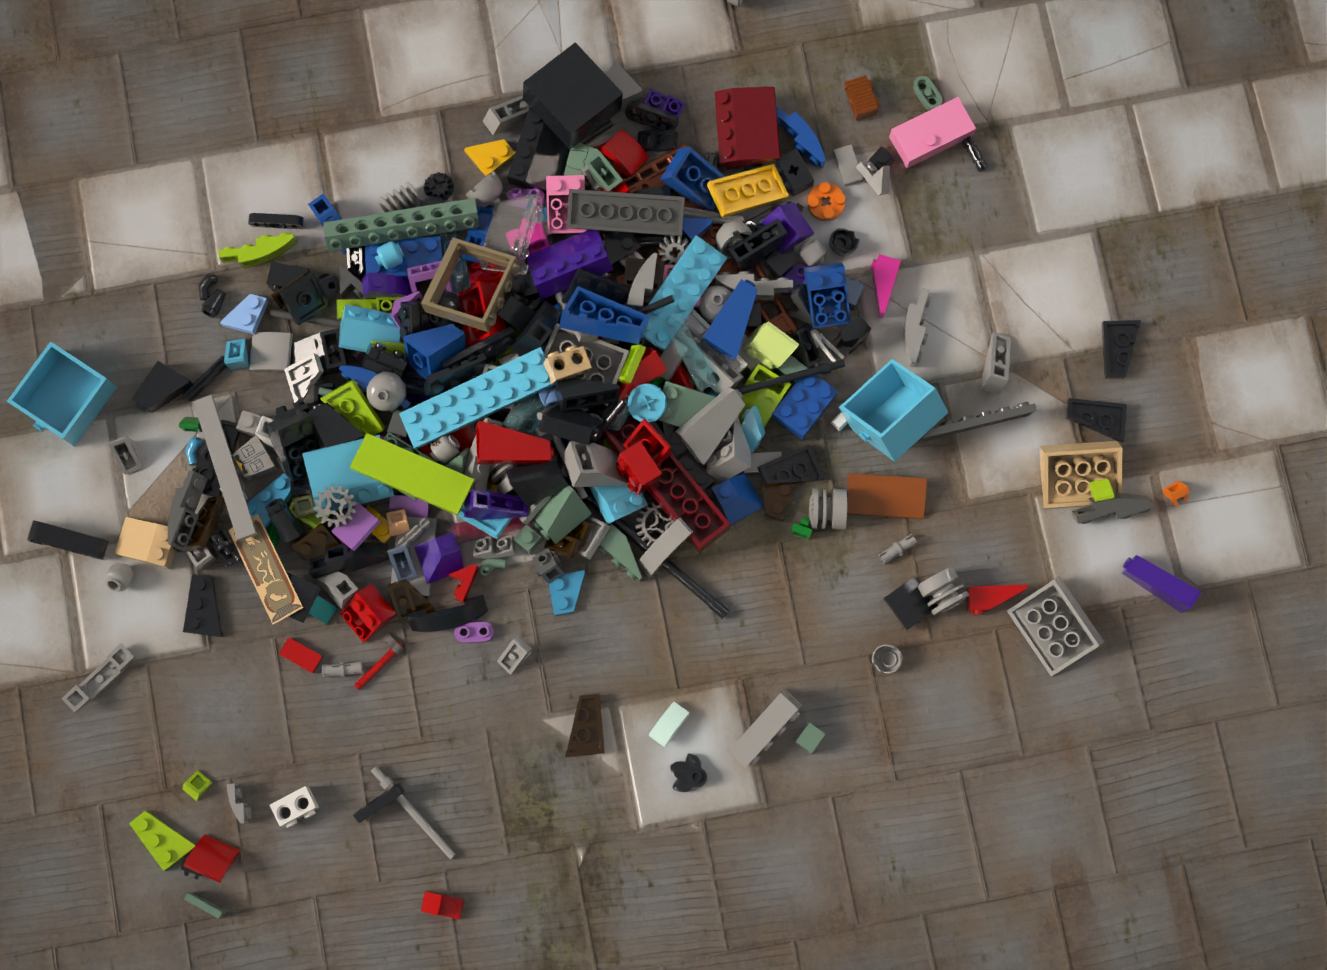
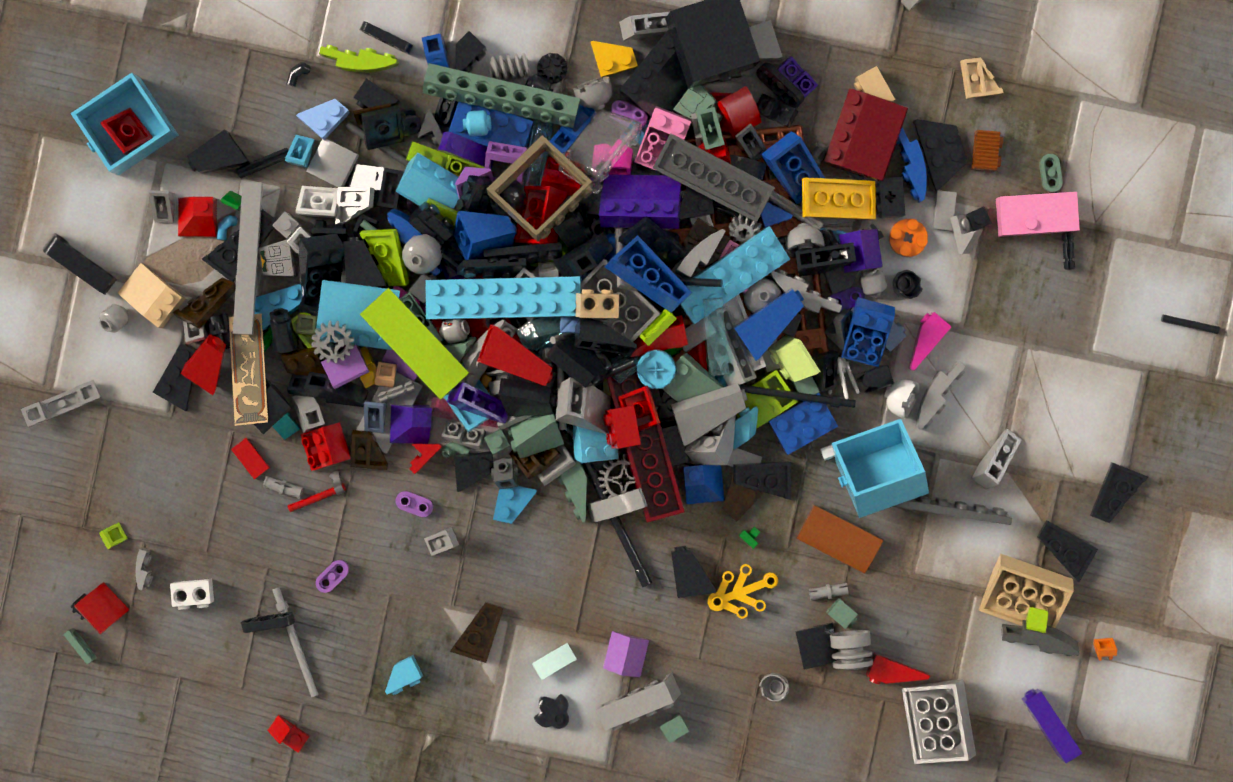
camera: 25 degrees right, 10 degrees up
lime wing [129,811,196,871] -> none
dark grey slope [168,470,208,551] -> none
black cone [201,289,226,318] -> none
black slope [407,595,488,632] -> none
light grey wheel [809,488,847,530] -> none
none -> red slope [100,108,153,155]
none -> red slope [178,196,217,237]
none -> red slope [181,334,226,395]
none -> white slope [296,186,338,218]
none -> medium lavender plate [316,560,349,593]
none -> medium azure slope [385,655,423,695]
none -> black wing [454,451,494,492]
none -> black slope [456,31,487,72]
none -> medium lavender slope [603,631,649,677]
none -> black slope [671,546,716,598]
none -> yellow plant [707,564,778,619]
none -> dark grey slope [734,124,767,161]
none -> sand green brick [826,598,858,629]
none -> tan slope [854,66,895,102]
none -> white cylinder [884,379,920,419]
none -> black wing [914,119,968,191]
none -> tan wing [960,57,1003,99]
none -> black bar [1161,314,1220,334]

